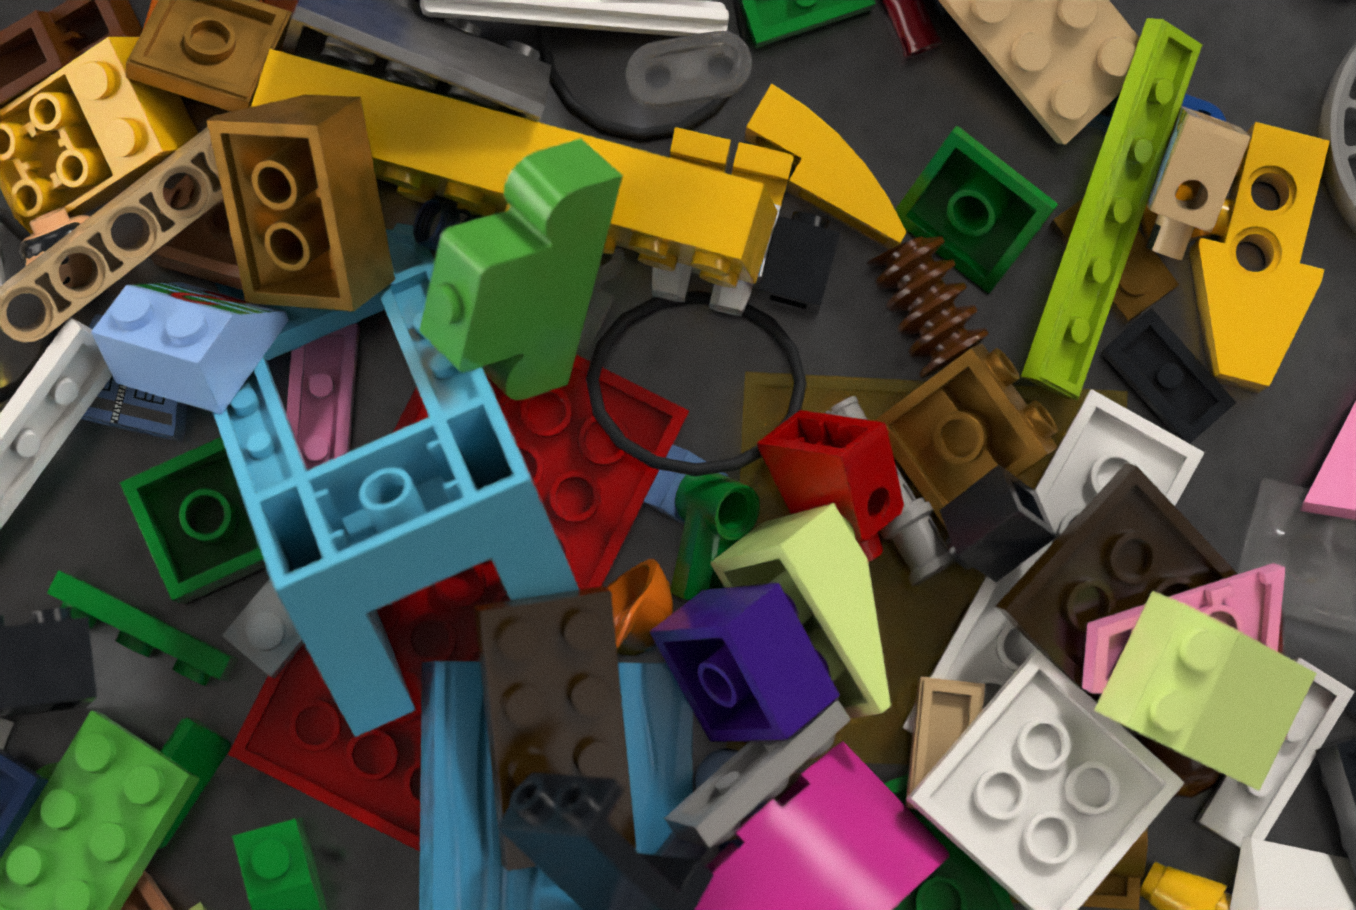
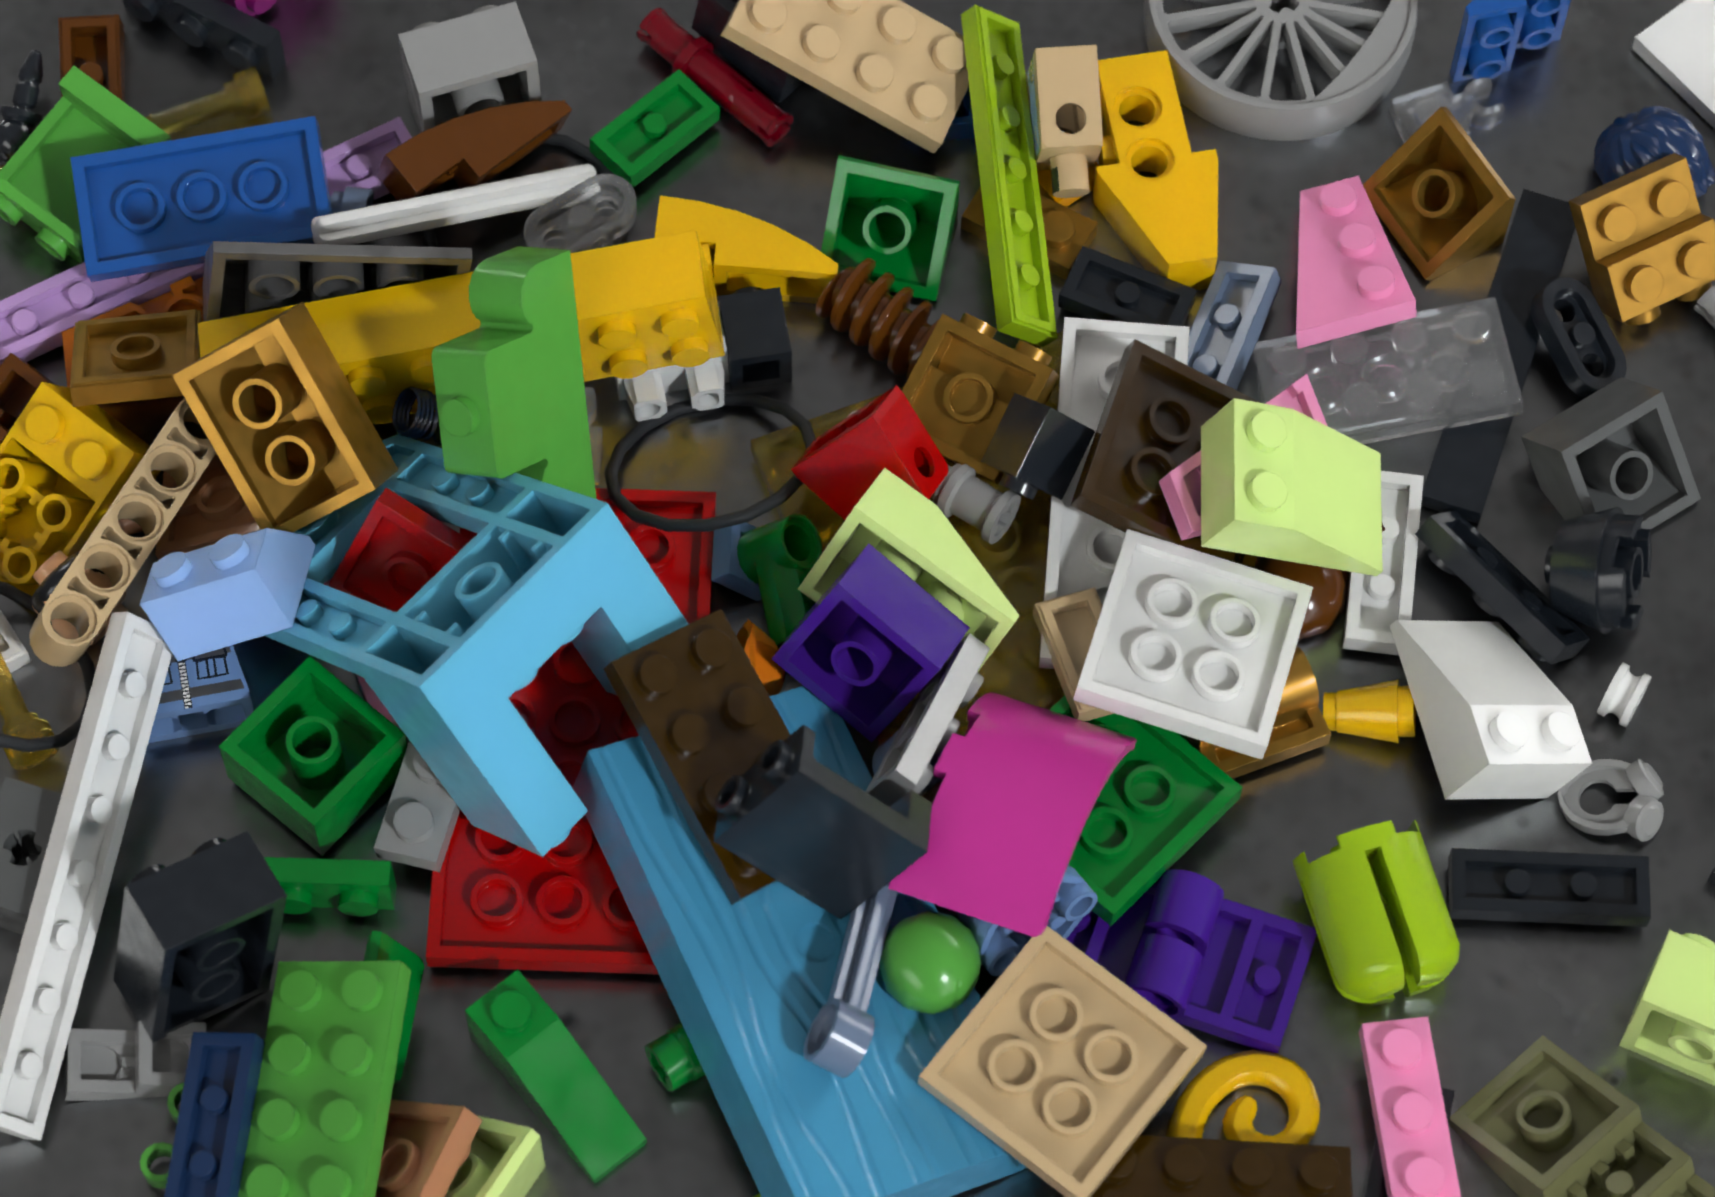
camera: 25 degrees left, 20 degrees down
none -> red plate [328,487,471,612]
none -> sand blue plate [1187,261,1282,390]

